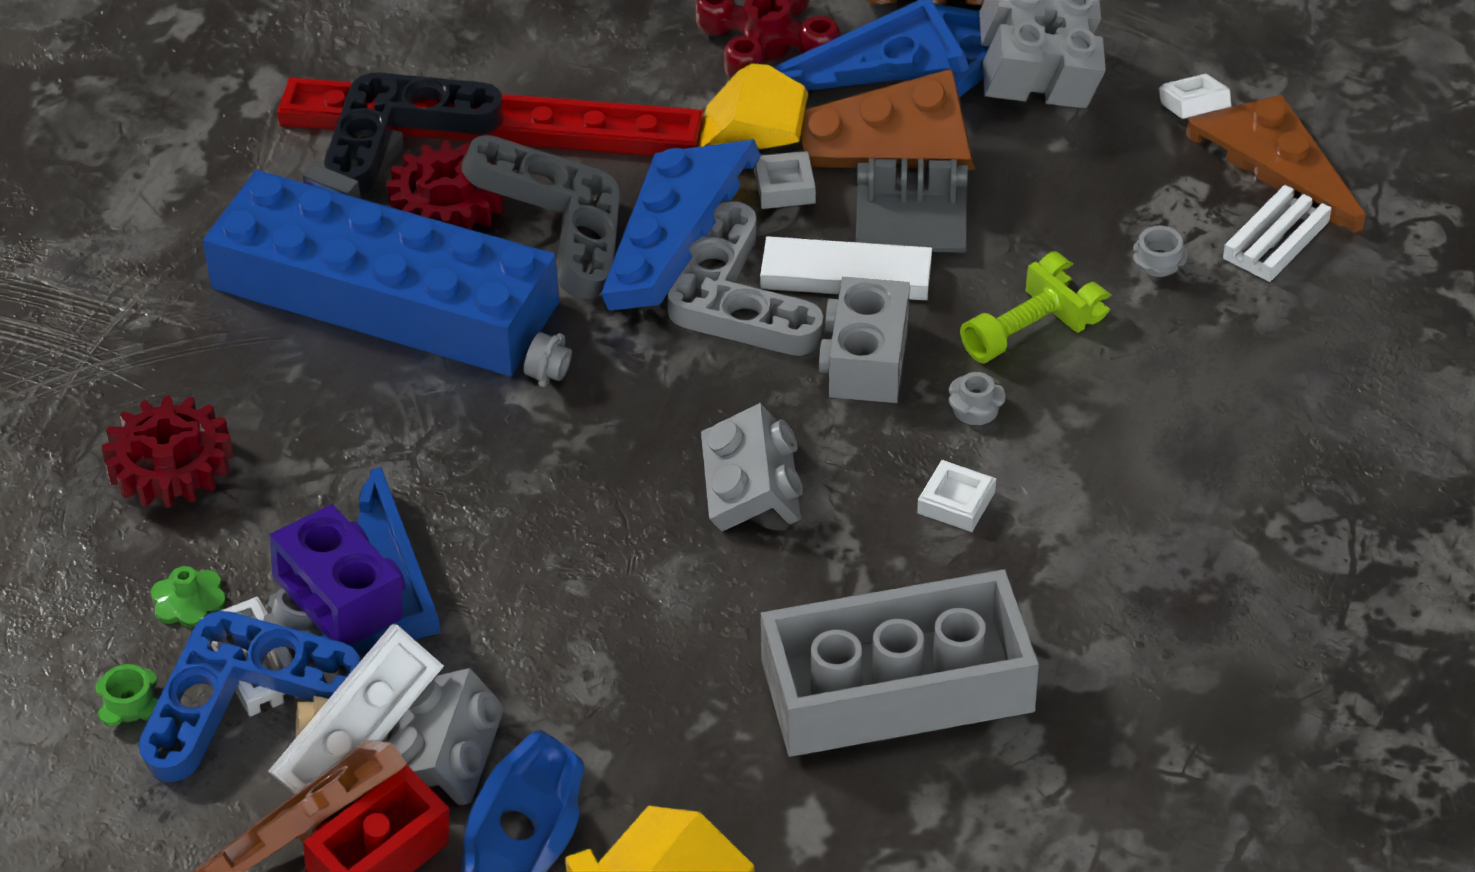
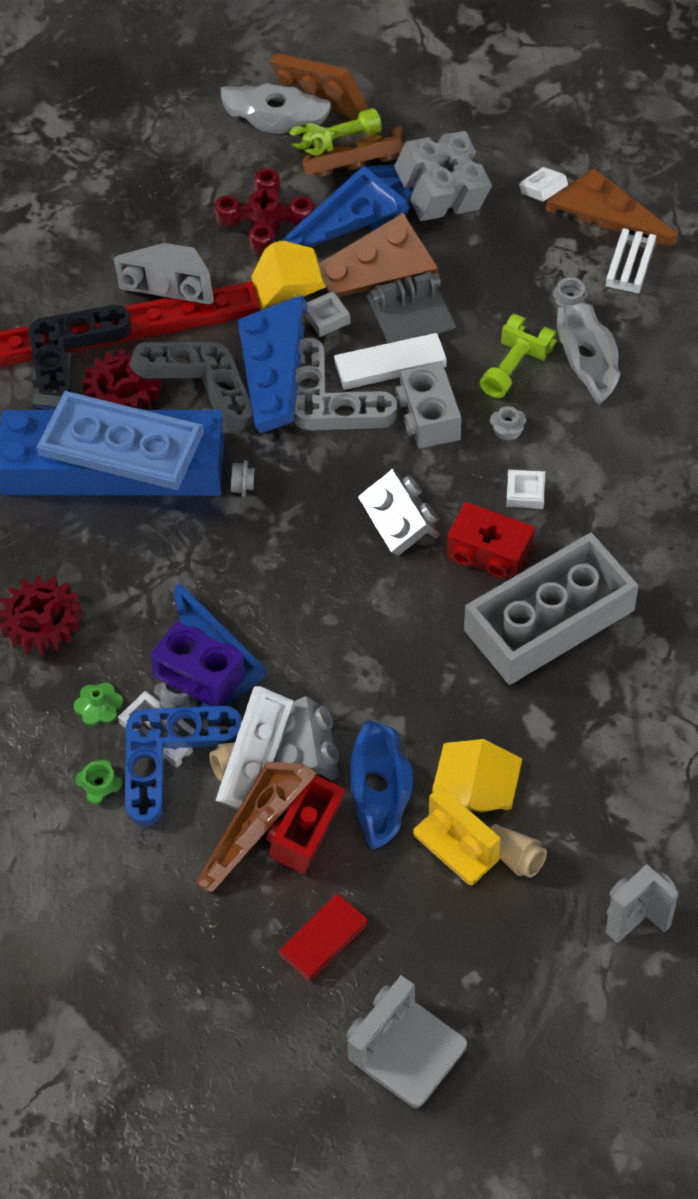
camera: 20 degrees left, 10 degrees up
none -> medium blue tile [36,391,204,490]
none -> light grey slope [114,243,214,304]
none -> red brick [447,502,535,580]
none -> light grey piece [557,303,621,405]

